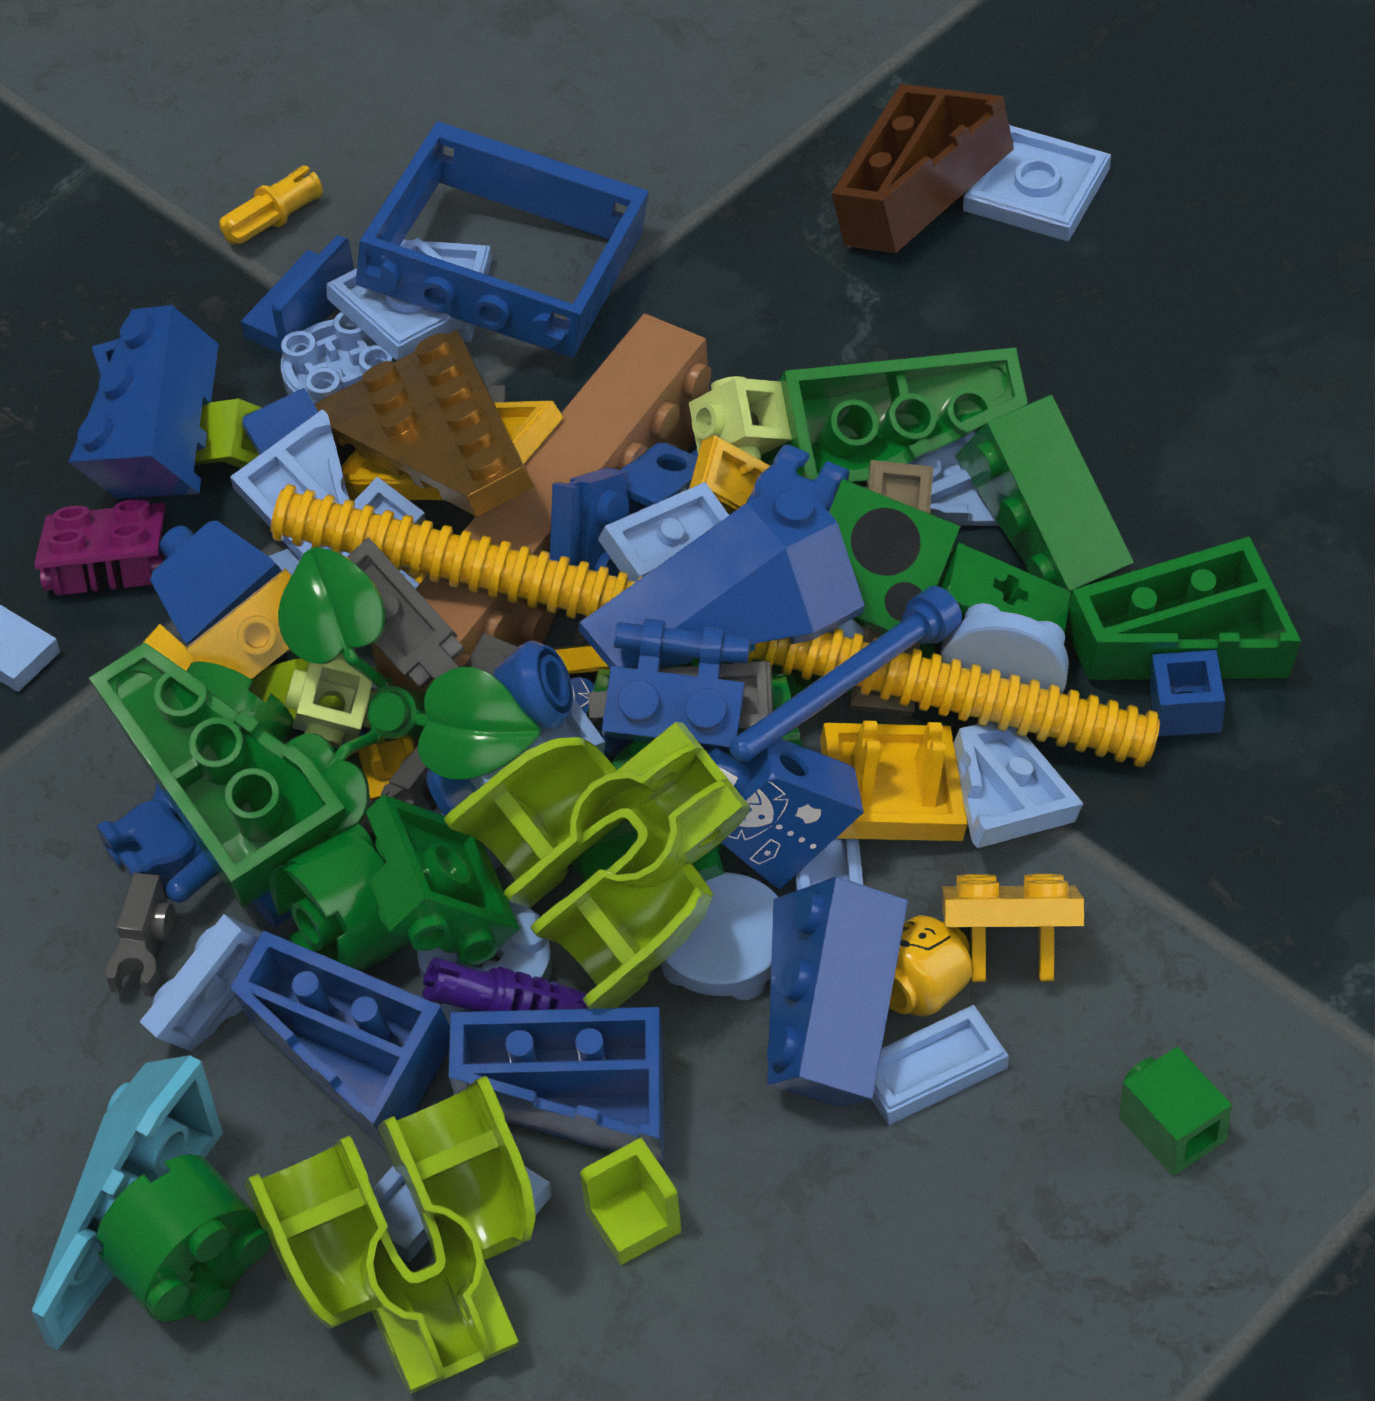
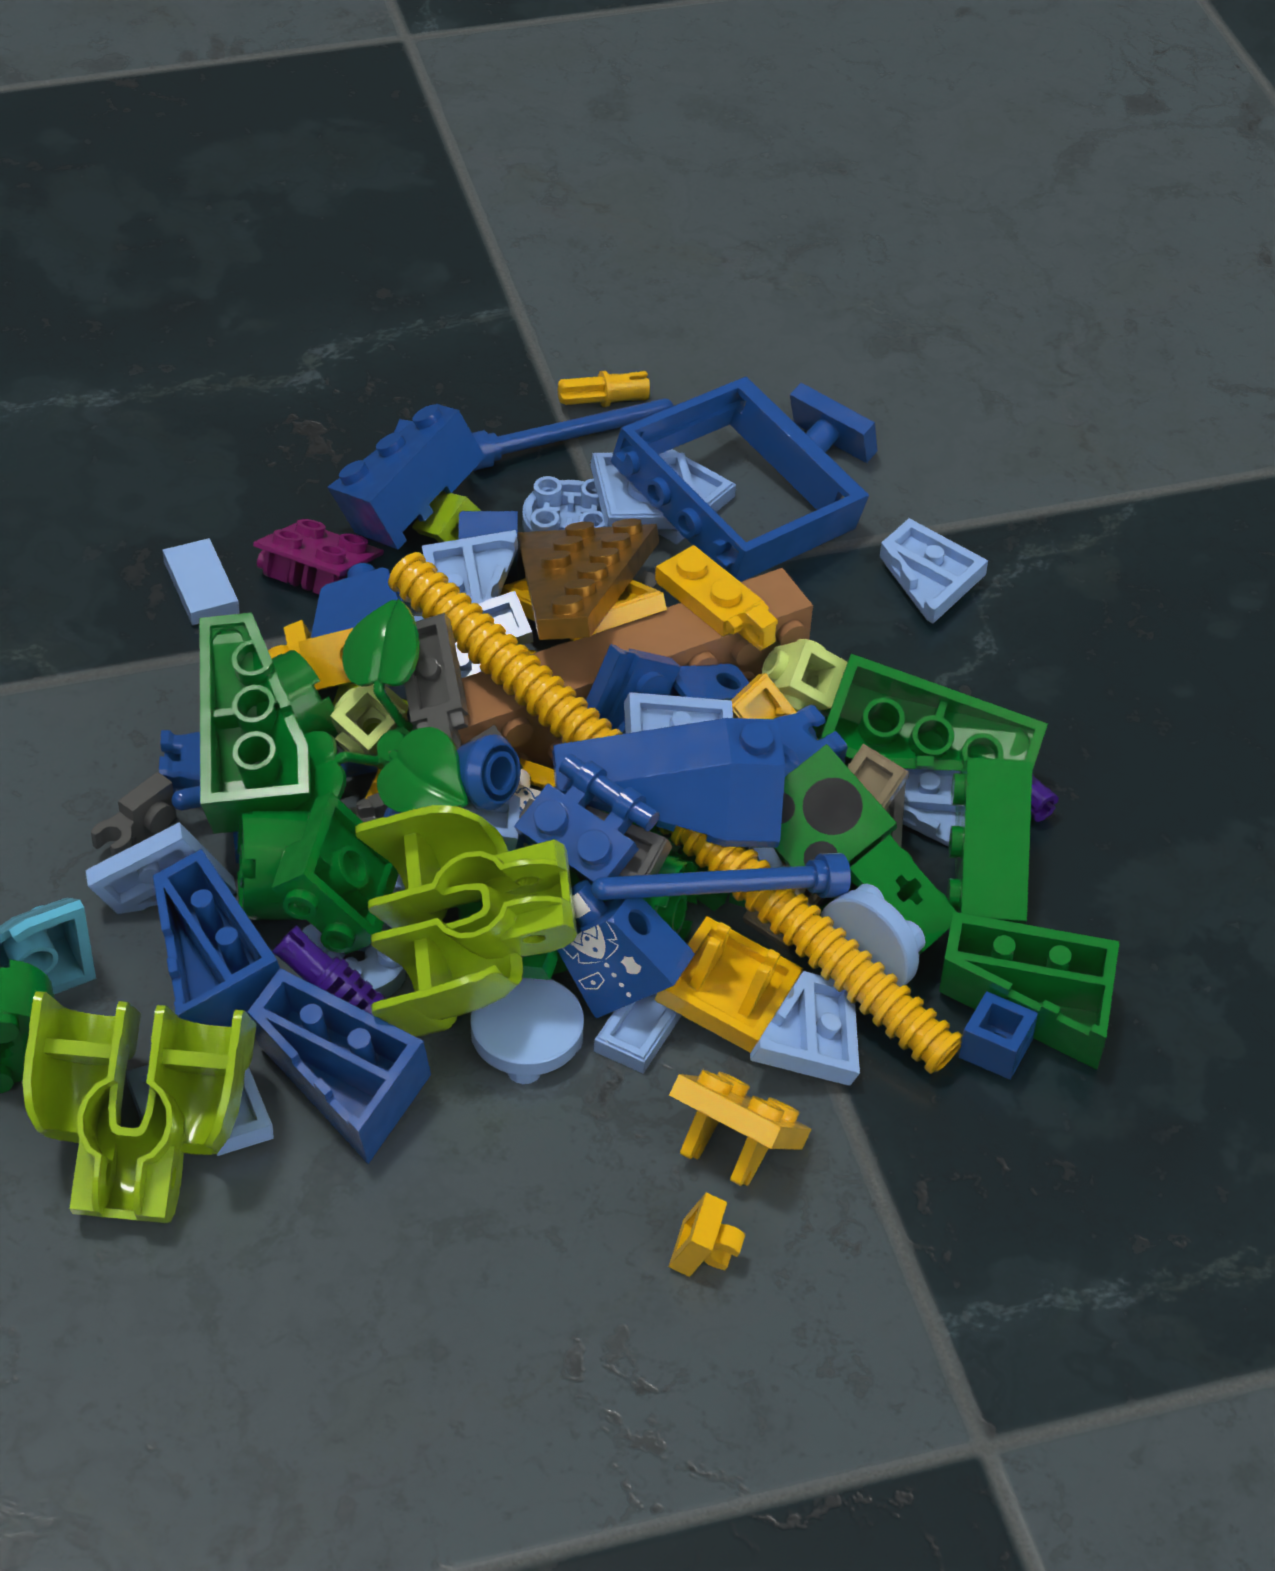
camera: 25 degrees right, 5 degrees down
blue panel [241,235,354,354] -> none
lime panel [580,1138,681,1266] -> none
wedge [767,876,908,1107] -> none
reddish brown wedge [831,84,1014,253] -> none
light blue tile [872,1005,1009,1126] -> none
yellow head [889,915,973,1017] -> none
light blue tile [963,125,1111,242] -> none
green brick [1119,1046,1232,1177] -> none
none -> blue piece [472,398,674,471]
none -> yellow hinge [655,545,778,651]
none -> yellow tile [668,1192,746,1277]
none -> blue tile [790,383,878,463]
none -> light blue wing [880,518,988,623]

